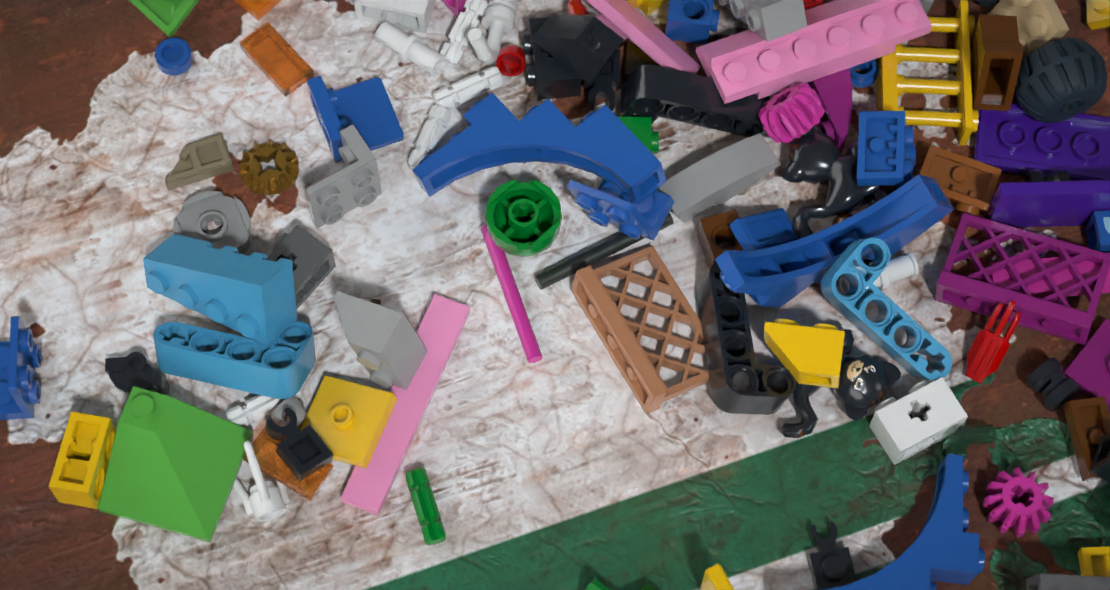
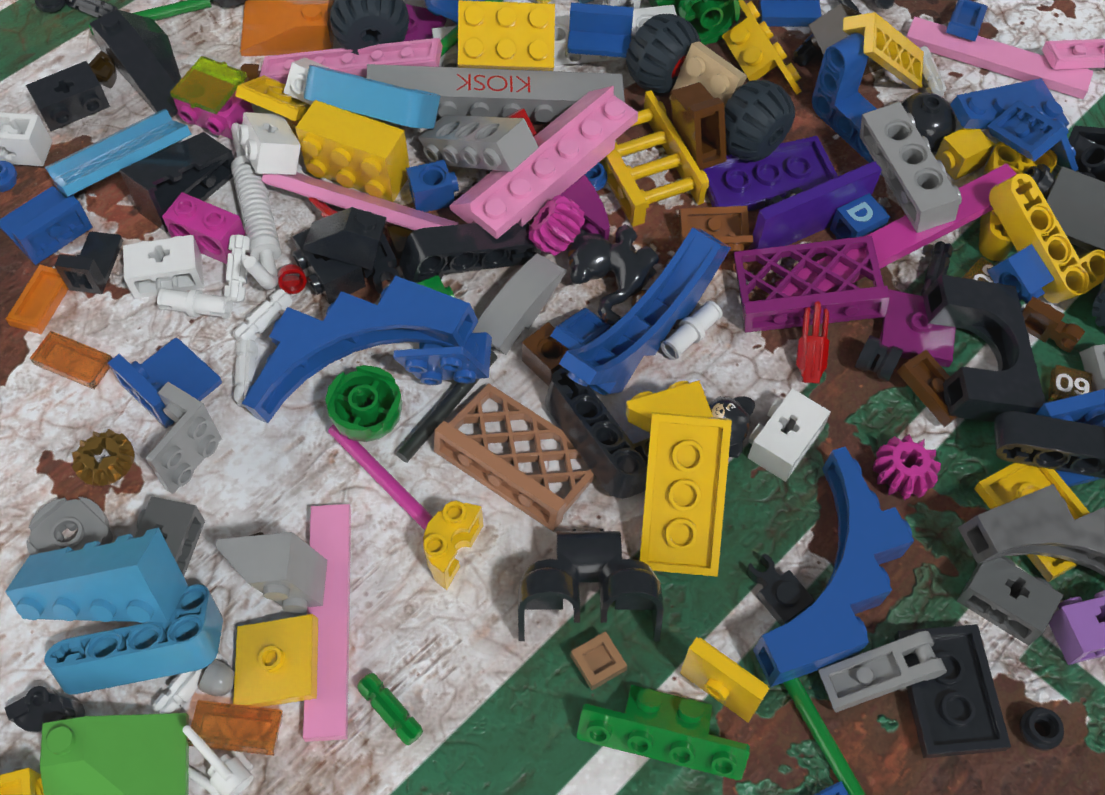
camera: 25 degrees left, 5 degrees down
dark tan tile [164,133,234,191] -> none
black plate [265,408,334,482] -> none
dark azure beam [821,237,952,380] -> none
blue bracket [857,111,916,189] -> none
clear green arm [942,424,996,463] -> none
none -> yellow cylinder [423,501,484,590]
none -> black piece [518,529,664,641]
none -> medium nougat plate [571,631,627,691]
none -> yellow plate [639,412,732,577]

